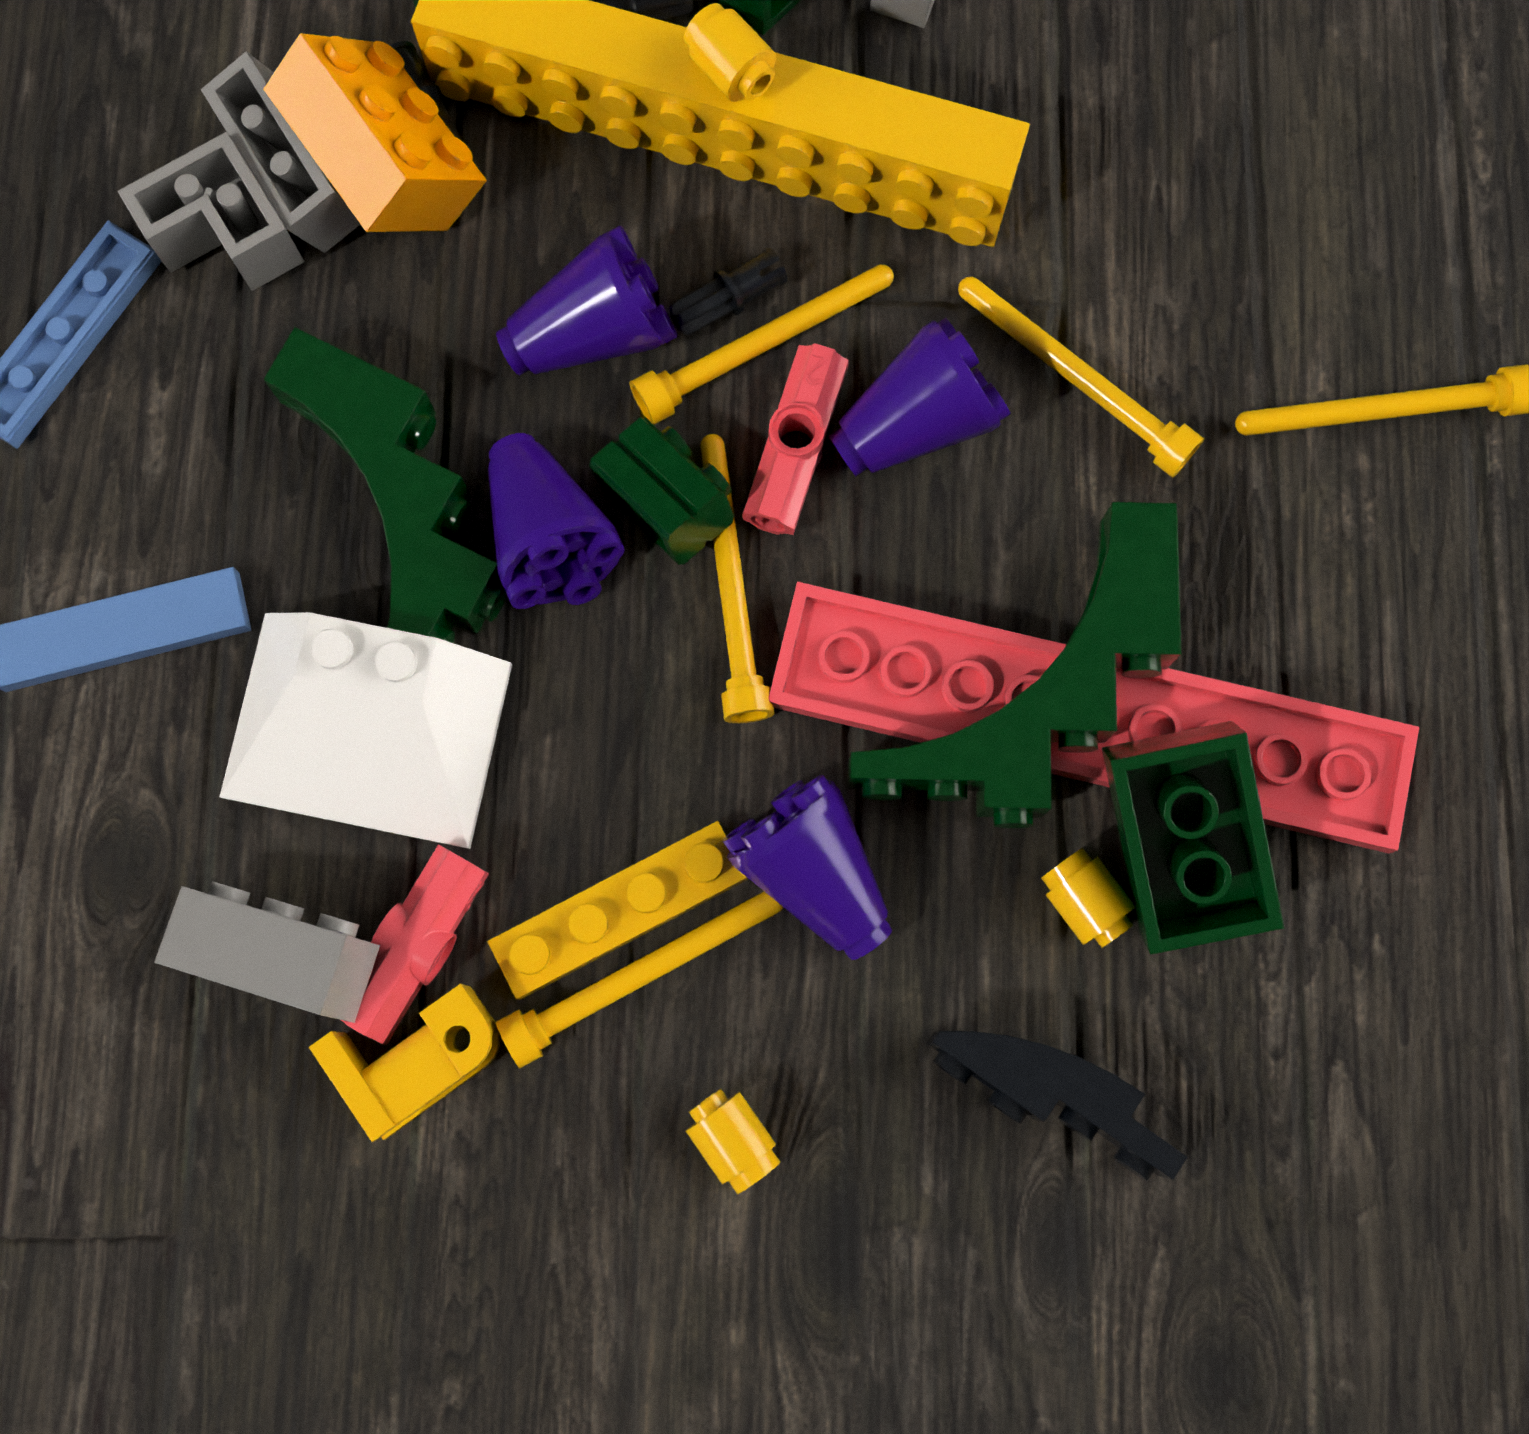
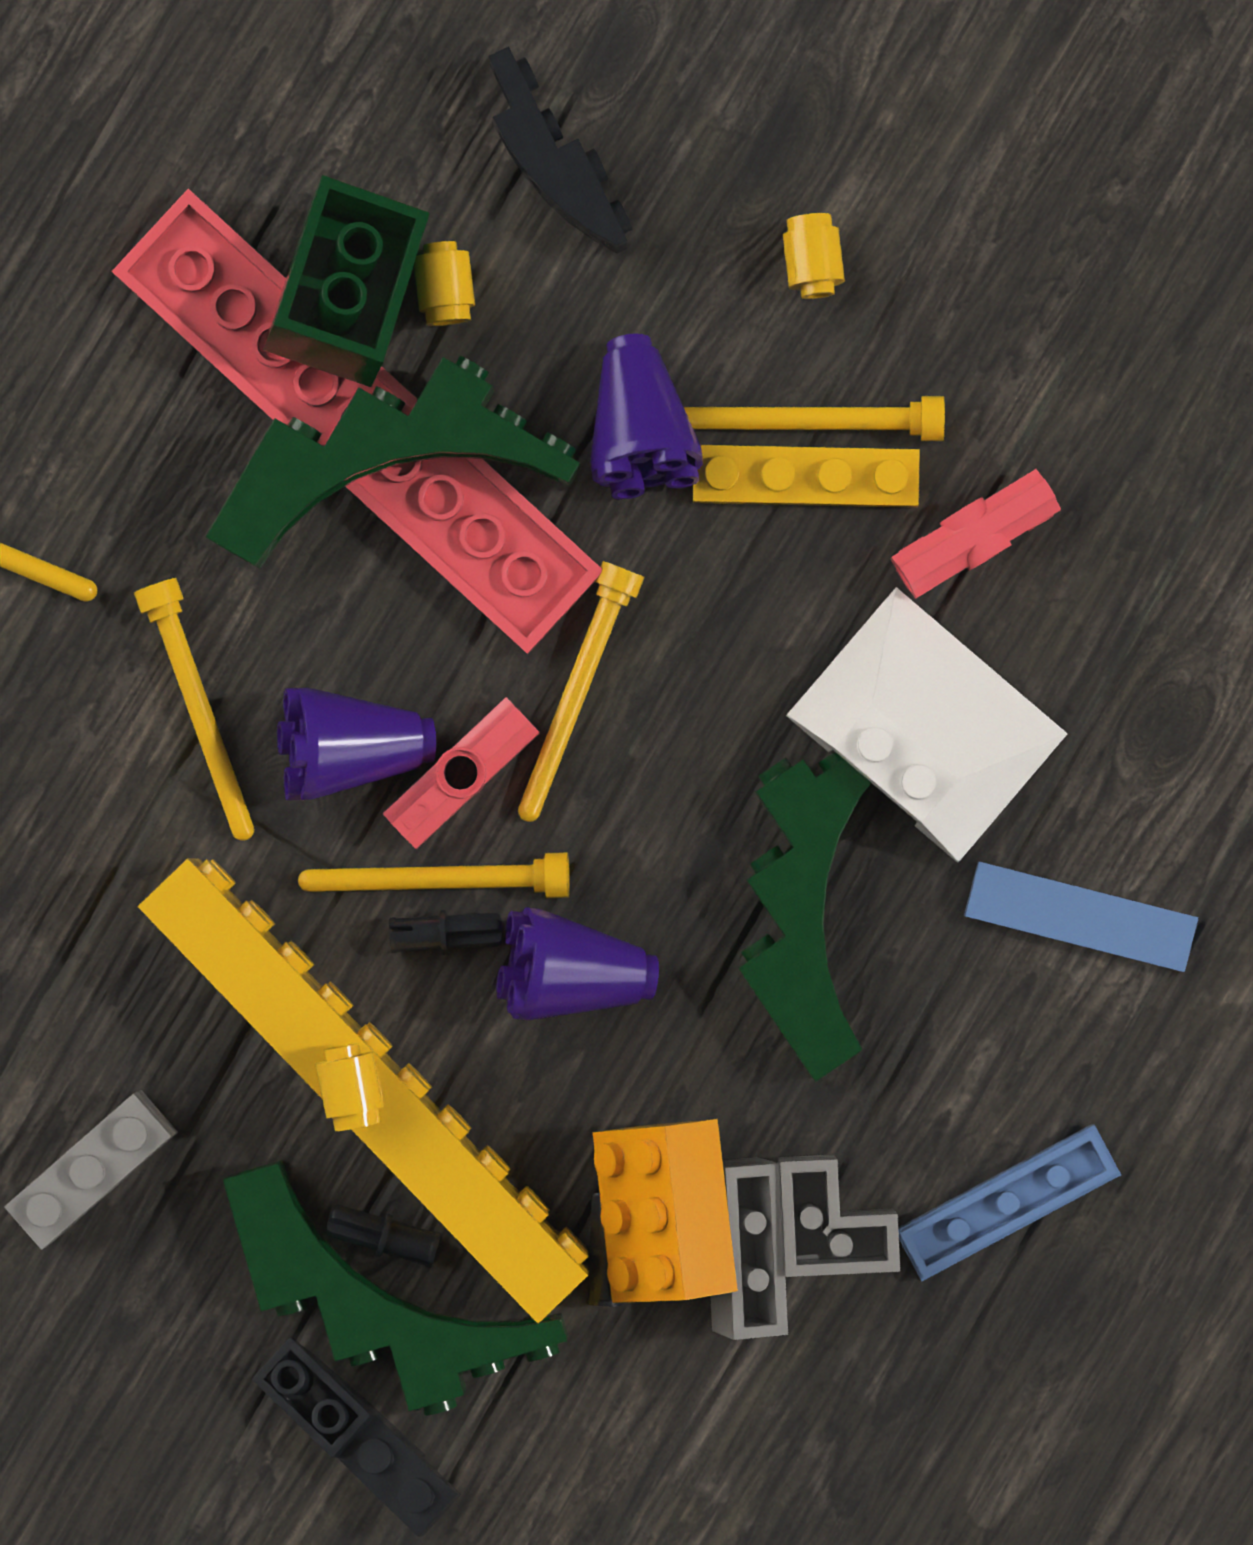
camera: 150 degrees left, 10 degrees up
light grey brick [154,881,380,1023] -> none
yellow piece [309,983,500,1142] -> none
dark purple cone [488,433,625,609] -> none
dark green brick [589,417,735,565] -> none

